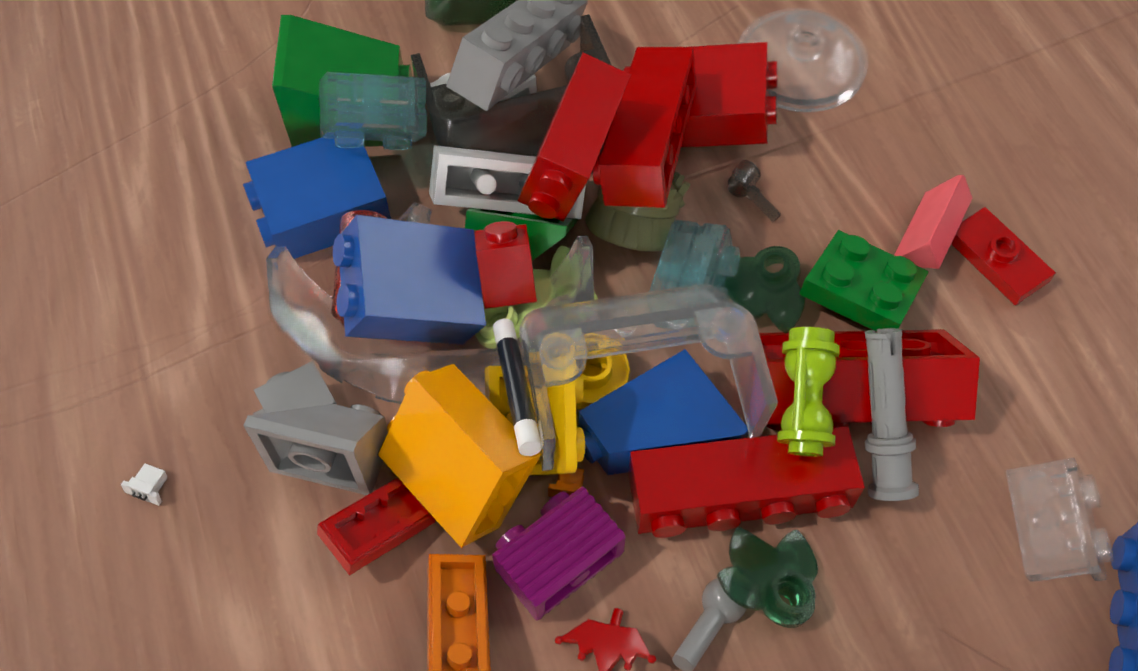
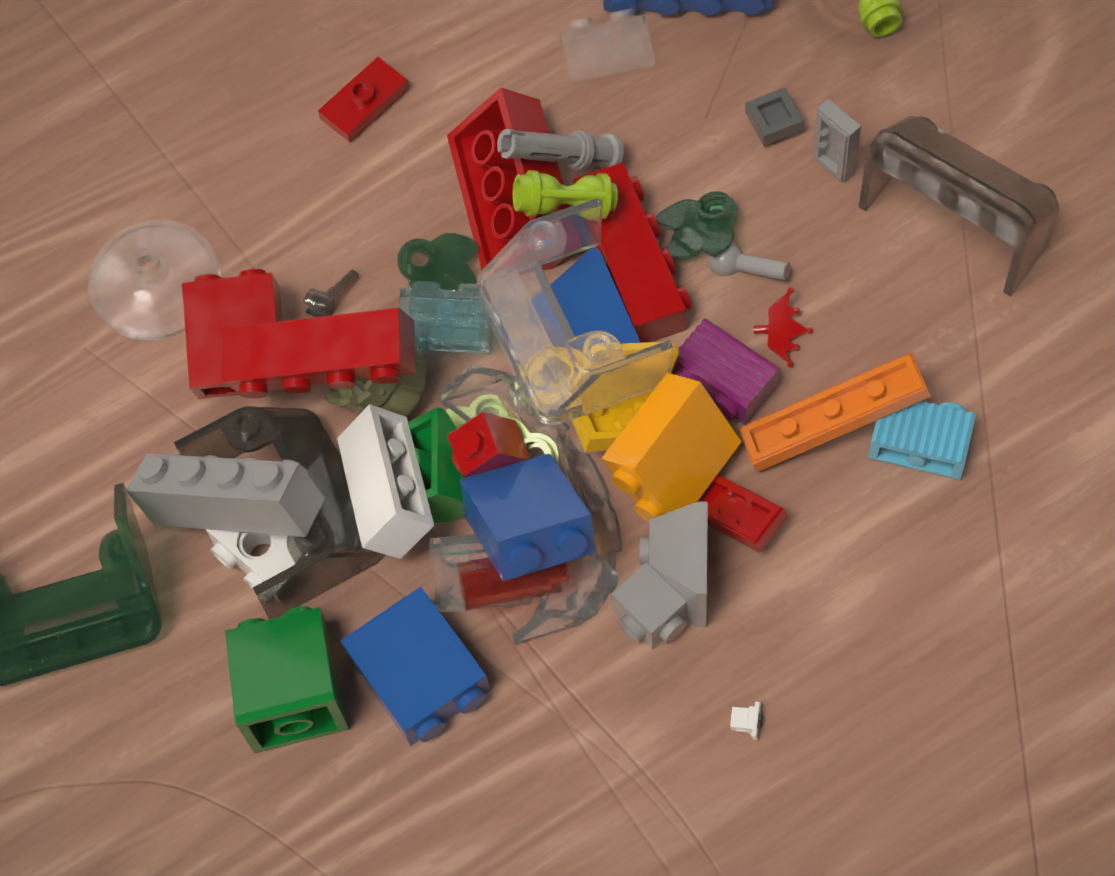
camera: 95 degrees left, 5 degrees up
clear light blue brick [319,72,427,150] -> none
black bar [493,319,542,456] -> none
red brick [517,52,631,222] -> none
green plate [799,230,929,332] -> none
coral slope [894,175,973,269] -> none

